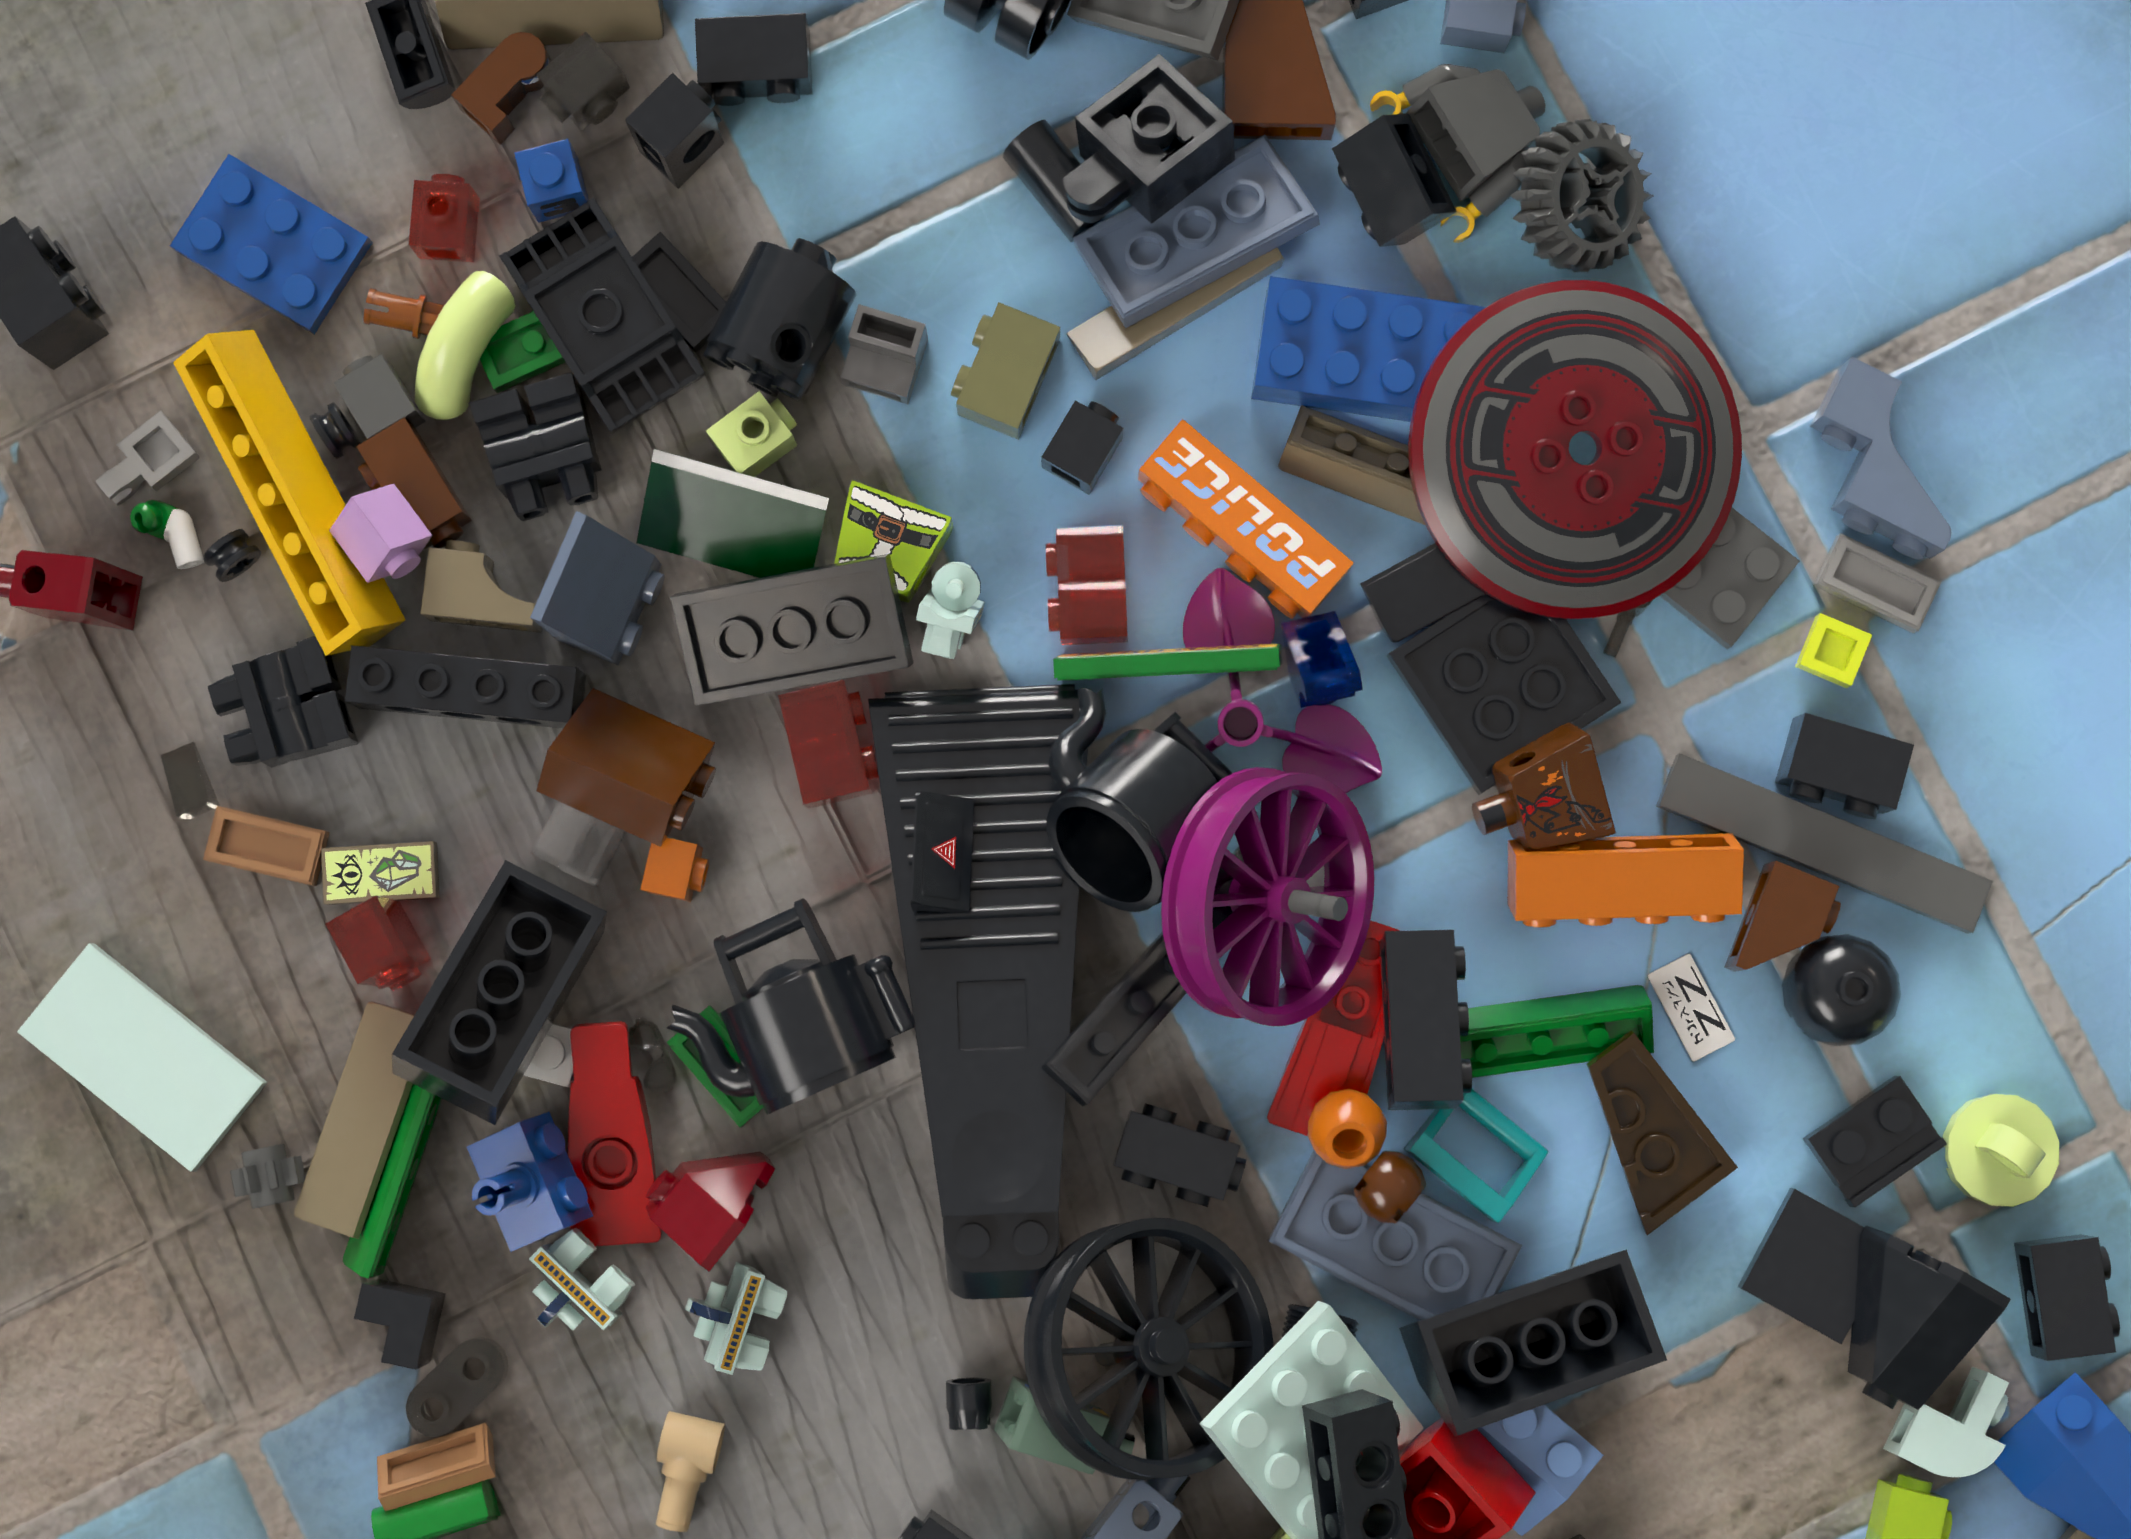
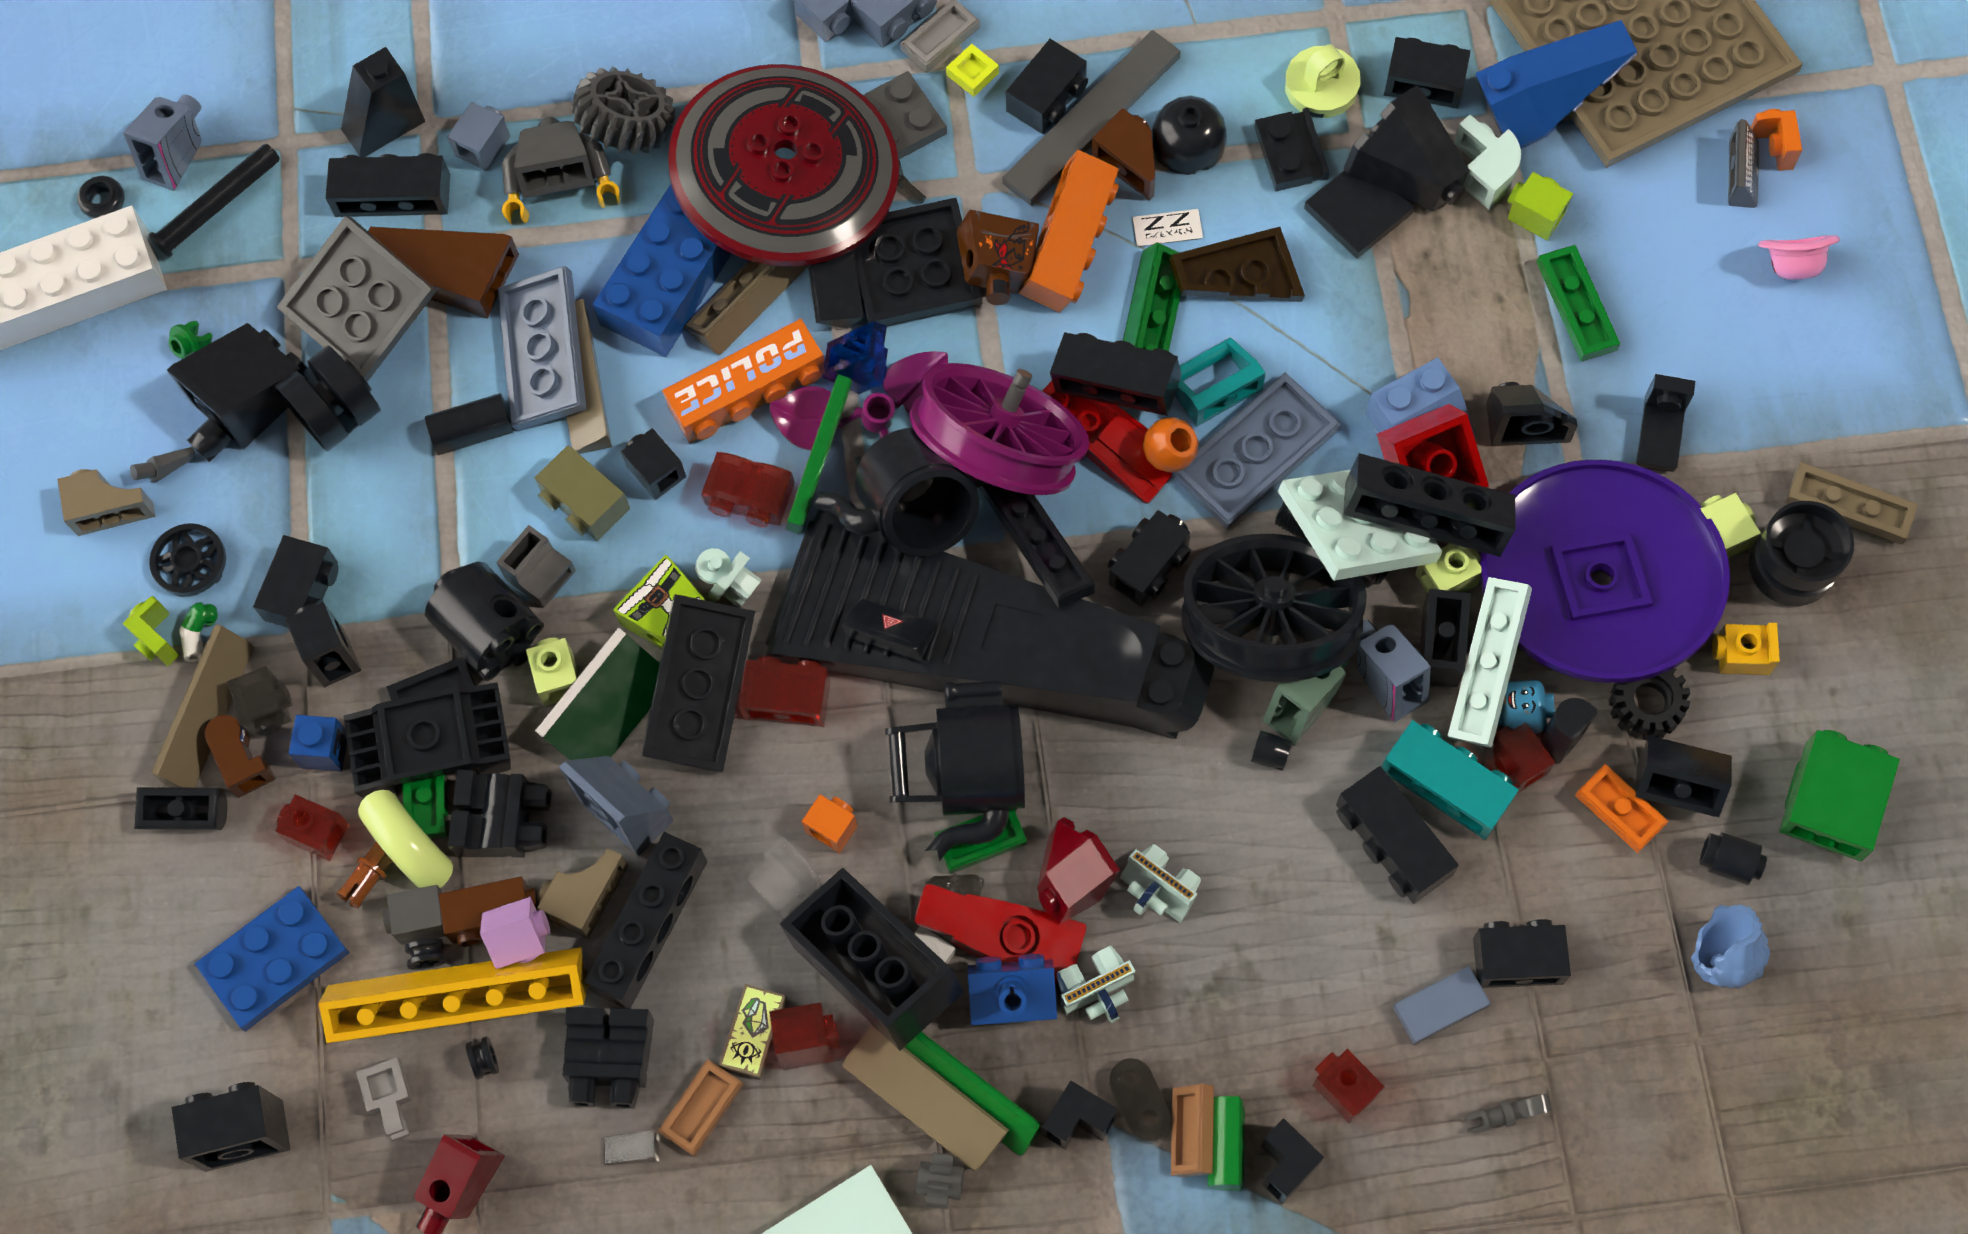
camera: 65 degrees left, 15 degrees down
arm [130,500,204,569] -> none
reddish brown brick [536,688,716,847] -> none
tan pin [656,1411,725,1532] -> none
black brick [1063,54,1235,224] -> none
black brick [1332,114,1457,247] -> none
reddish brown piece [1354,1151,1426,1224] -> none
black slope [1399,1249,1667,1436] -> none

